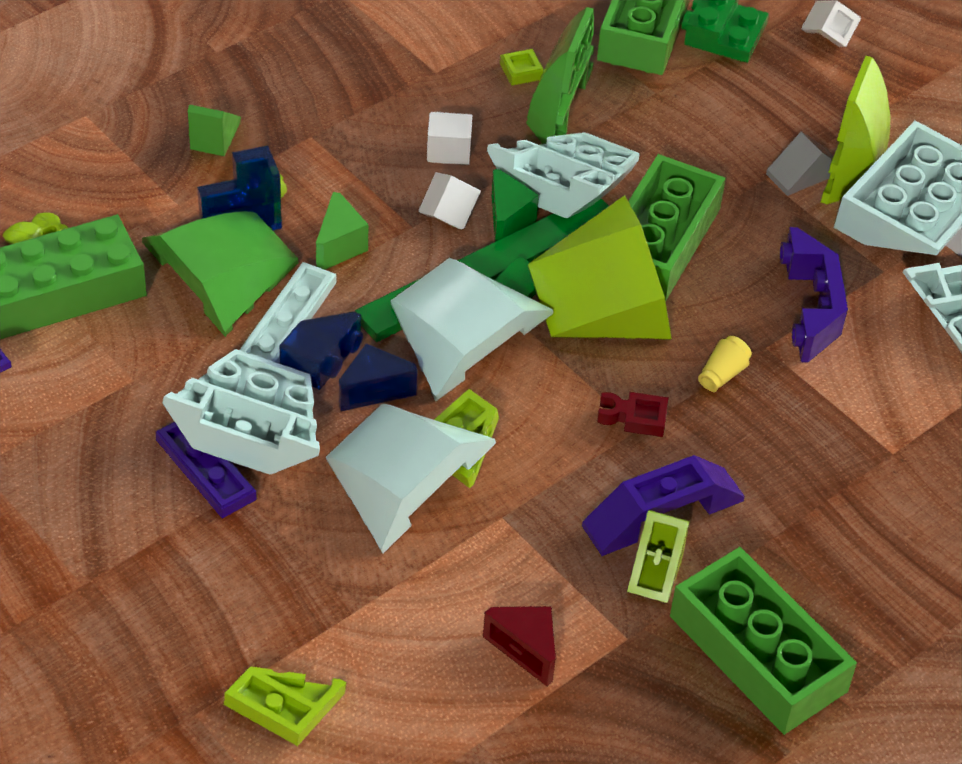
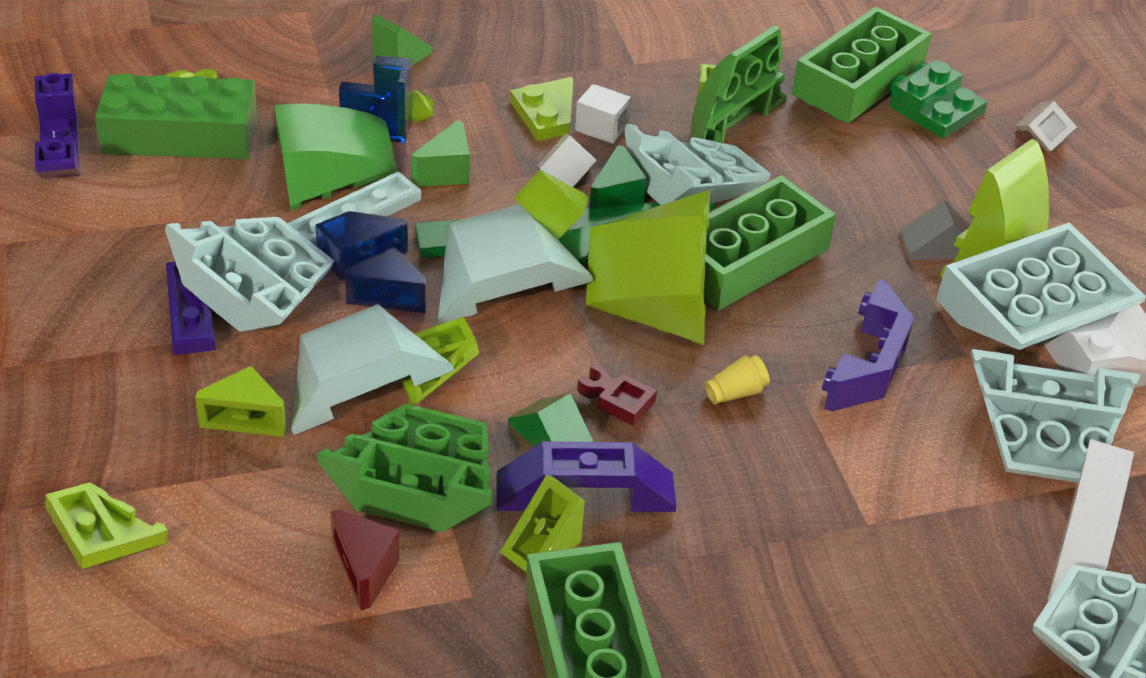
camera: 25 degrees right, 5 degrees down
none -> lime slope [195,366,286,437]
none -> bright green wedge [317,403,492,532]
none -> slope [508,393,594,447]
none -> lime wing [510,77,574,141]
none -> lime slope [514,169,588,239]

